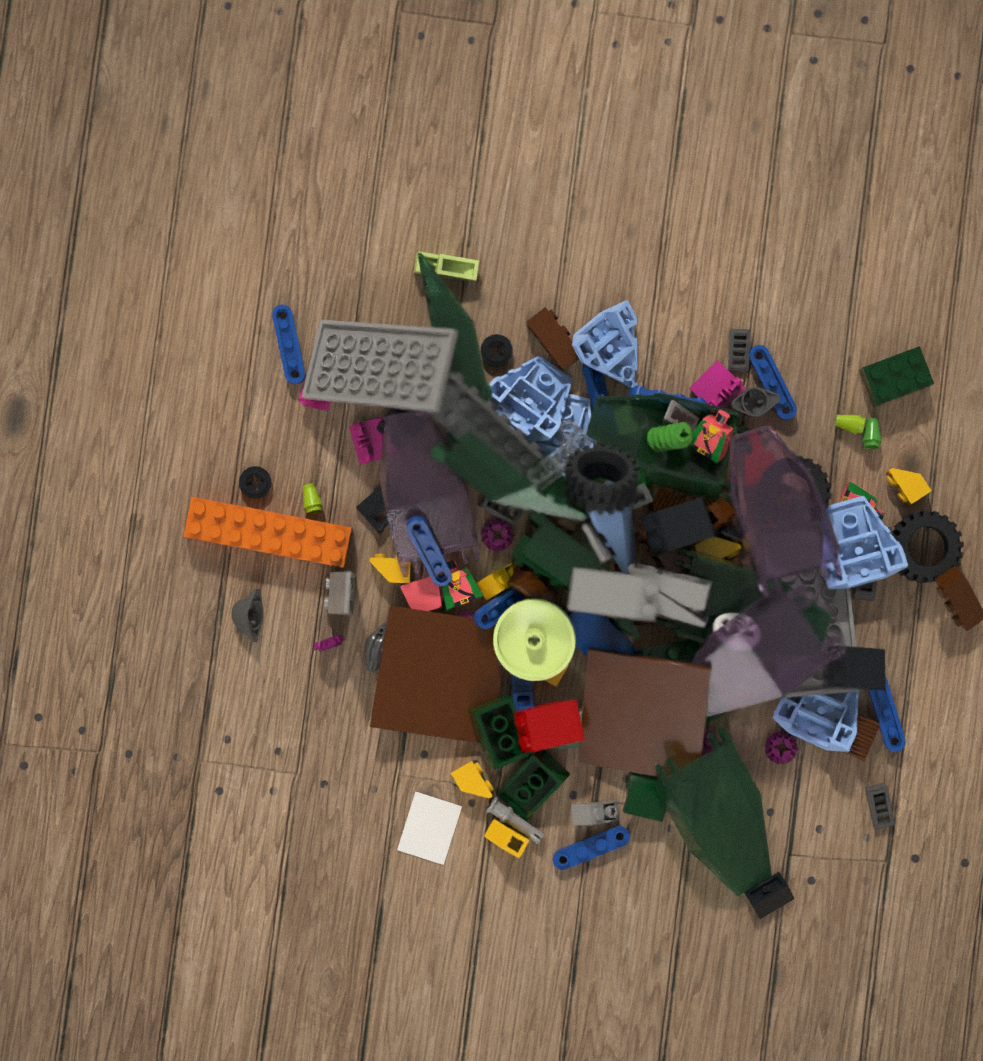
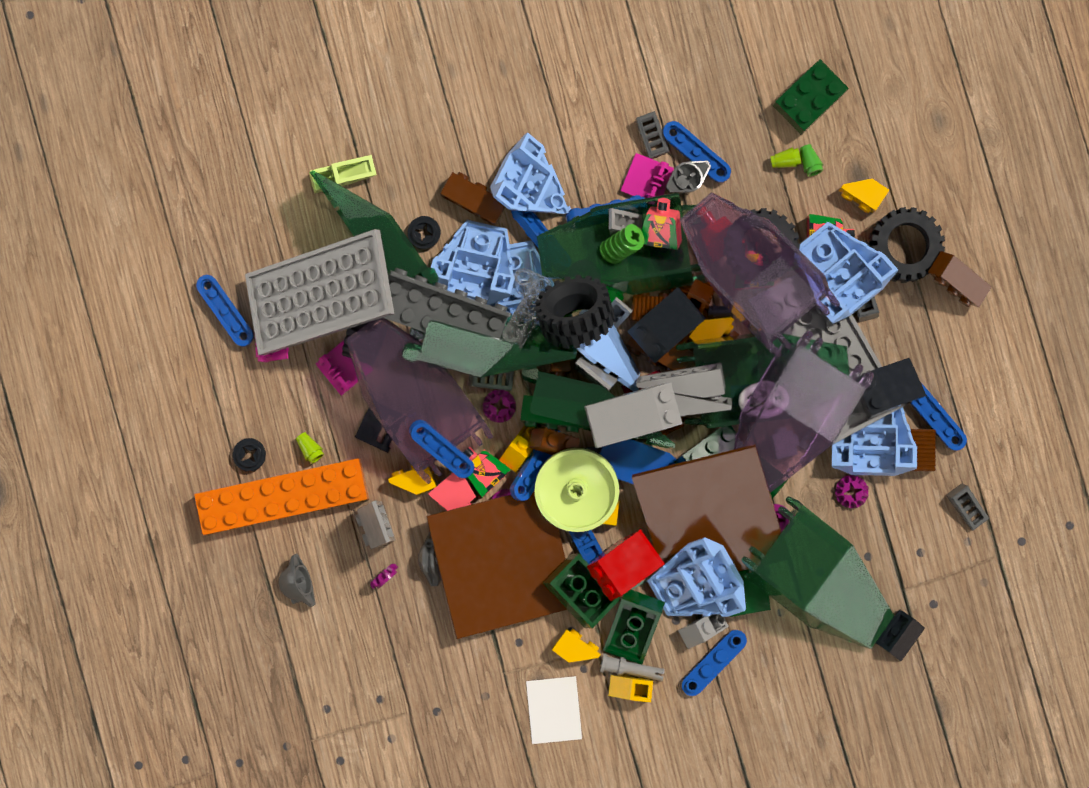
camera: 25 degrees left, 0 degrees up
none -> light blue wedge [647,537,746,617]

